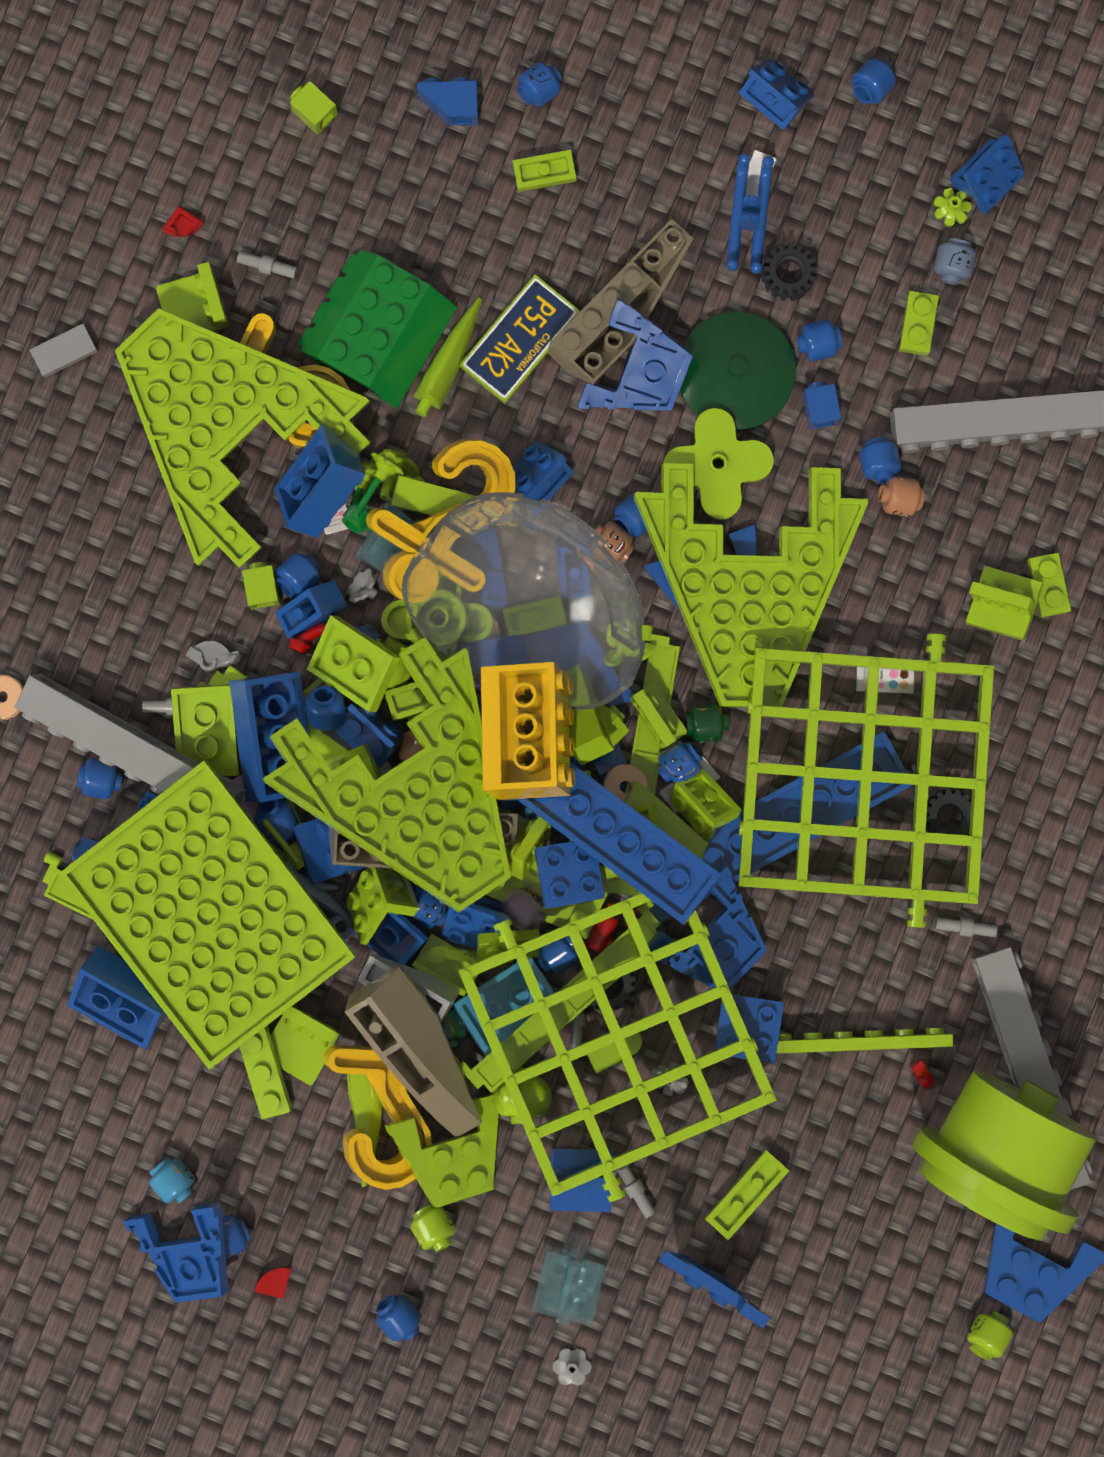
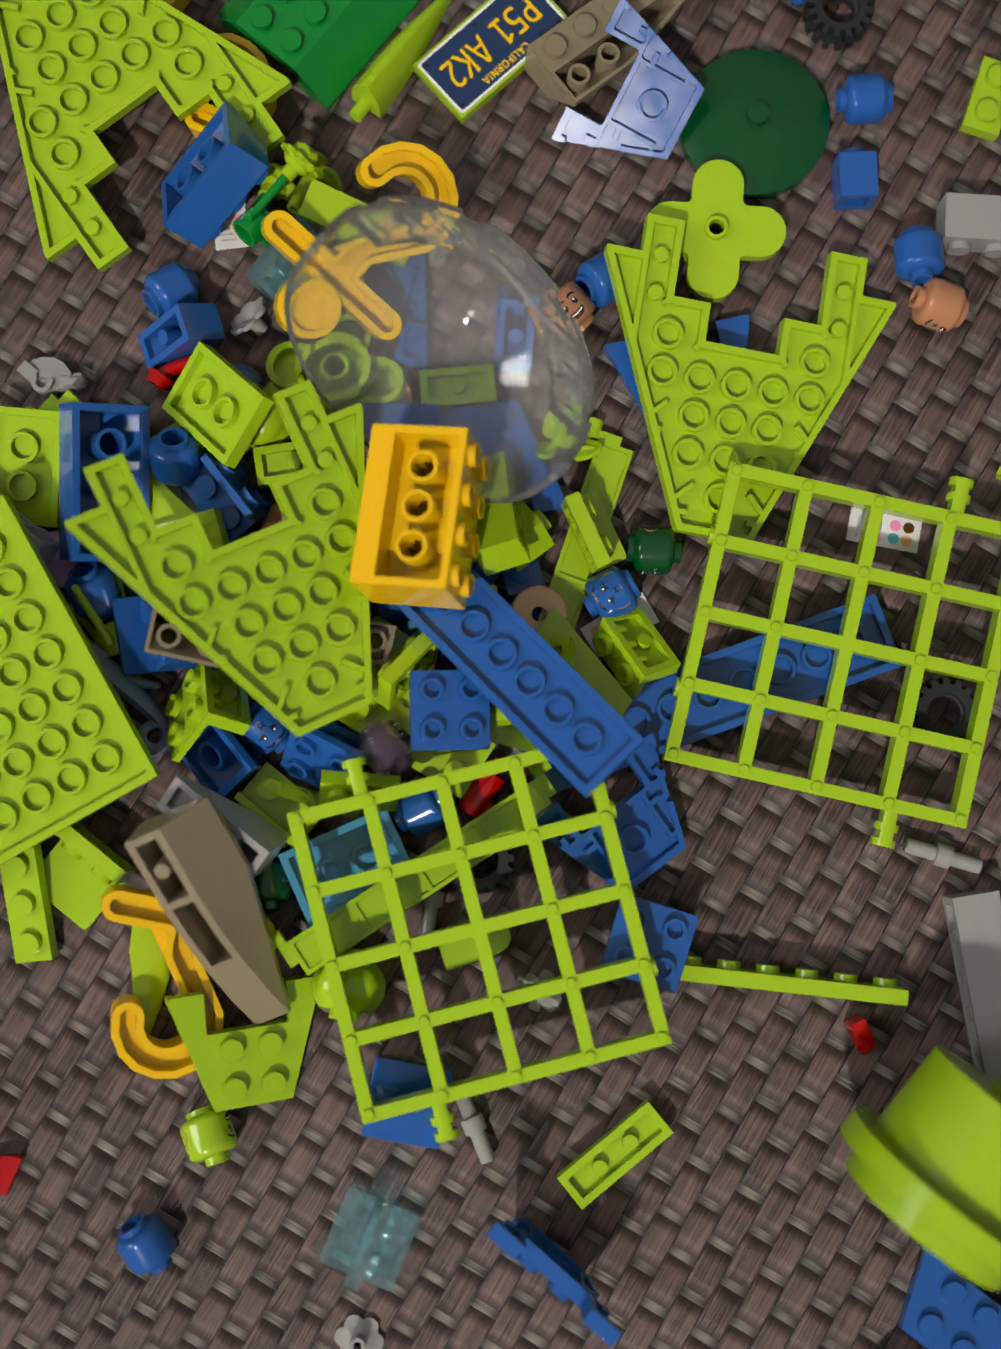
camera: 10 degrees right, 0 degrees up
lime brick [242,562,281,610] -> none
blue bracket [513,441,574,516] -> none

